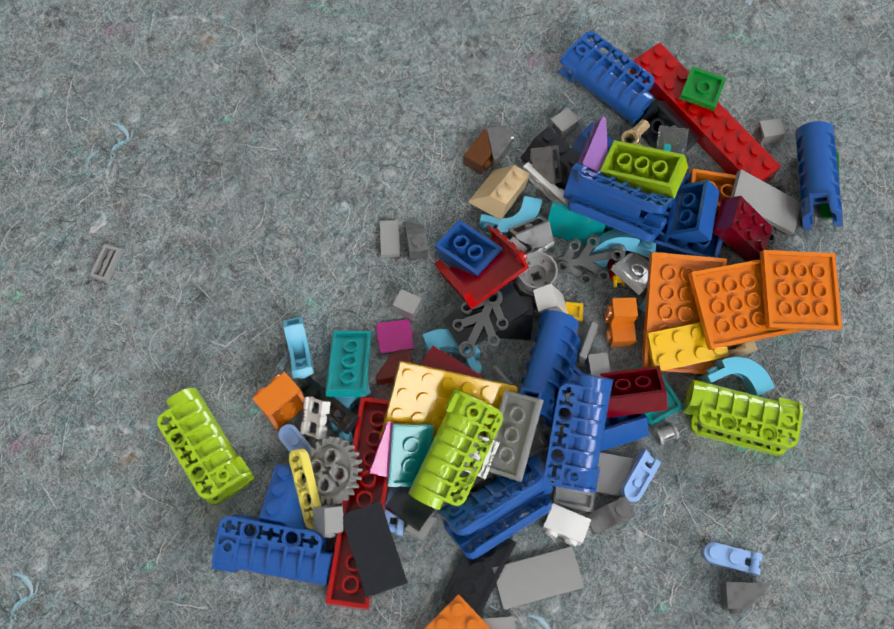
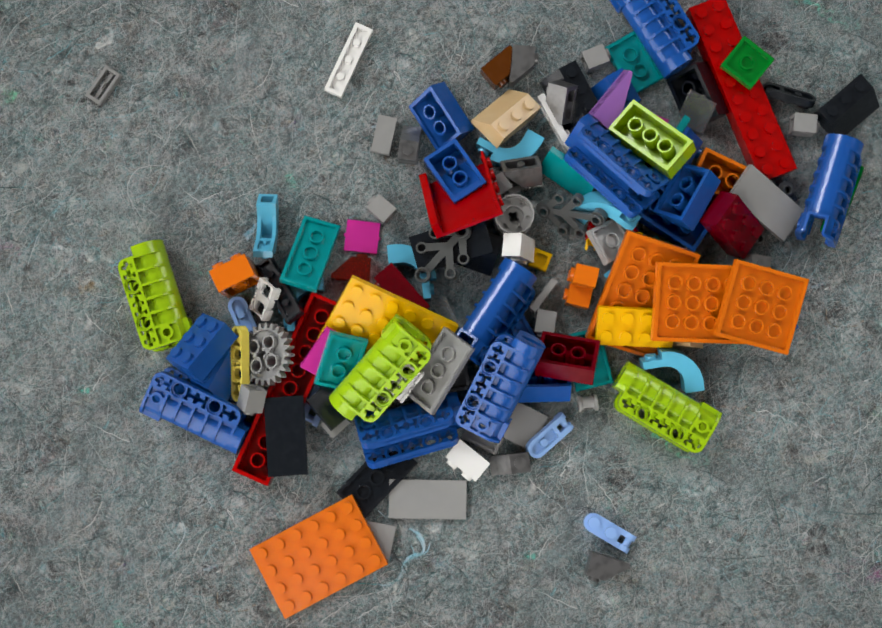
camera: 15 degrees right, 15 degrees up
tan axle [621,119,650,146] -> none
none -> blue brick [166,313,238,383]
none -> white plate [324,22,373,99]
none -> blue slope [408,82,474,150]
none -> teal tile [605,31,664,93]
none -> black plate [763,82,816,109]
none -> black slope [814,74,880,135]

